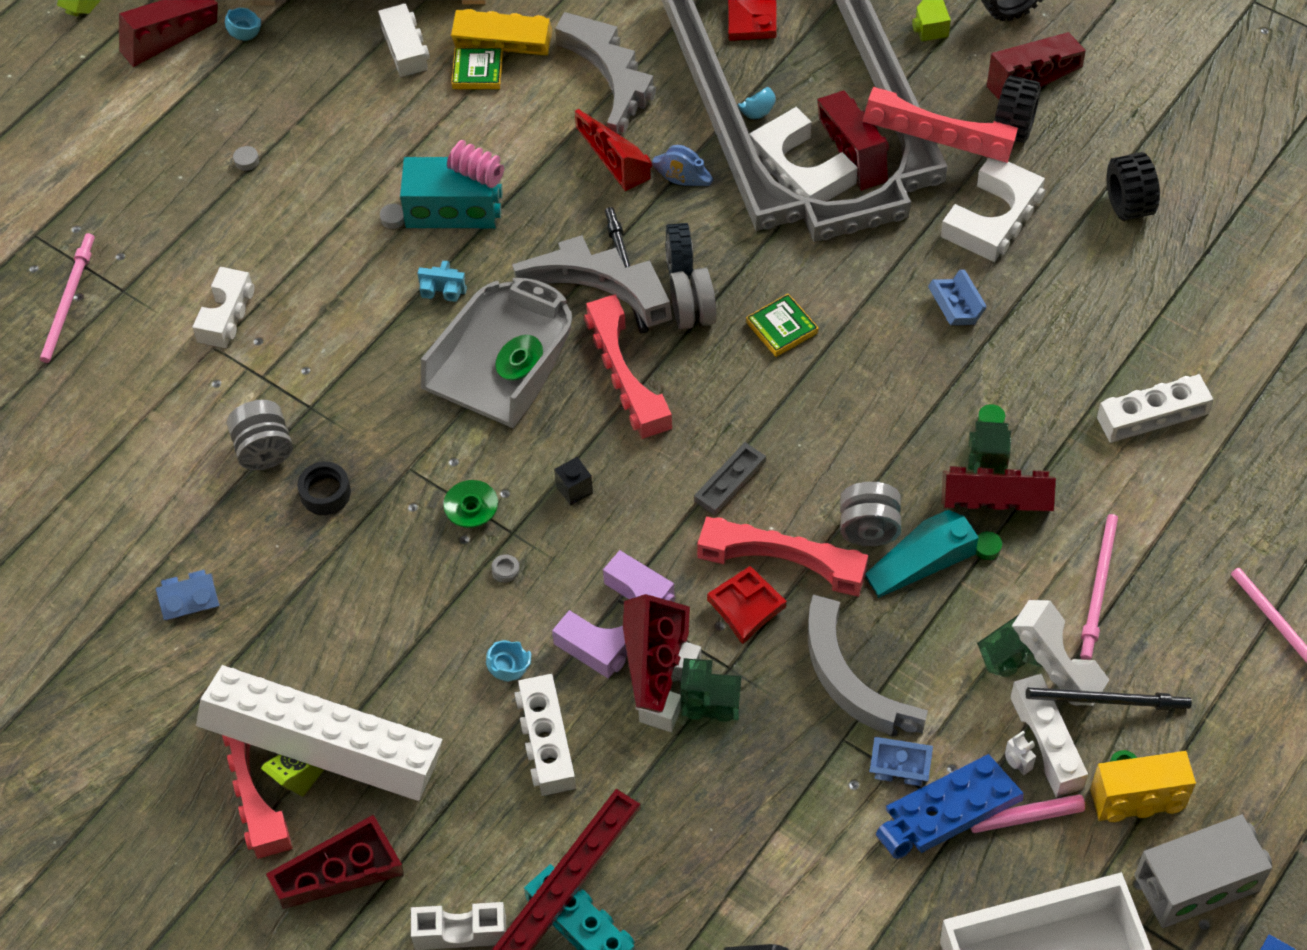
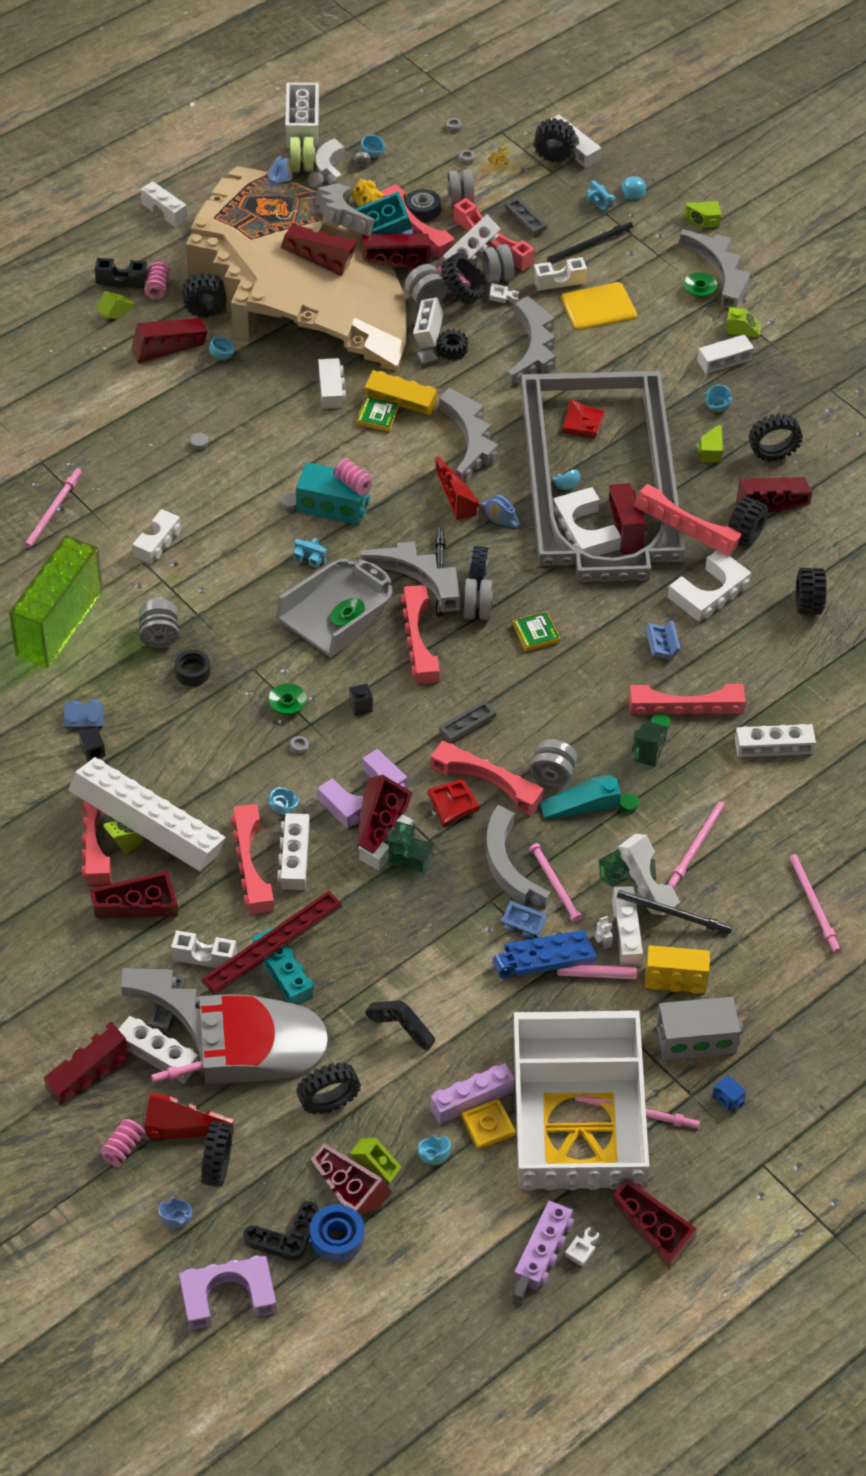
camera: 10 degrees right, 5 degrees down
dark red wedge [941,466,1056,511] -> none
none -> clear neon green brick [9,535,103,668]
none -> black brick [79,727,106,762]
none -> coral arch [231,804,274,915]
none -> bright pink bar [529,843,583,923]
none -> coral arch [629,684,746,715]

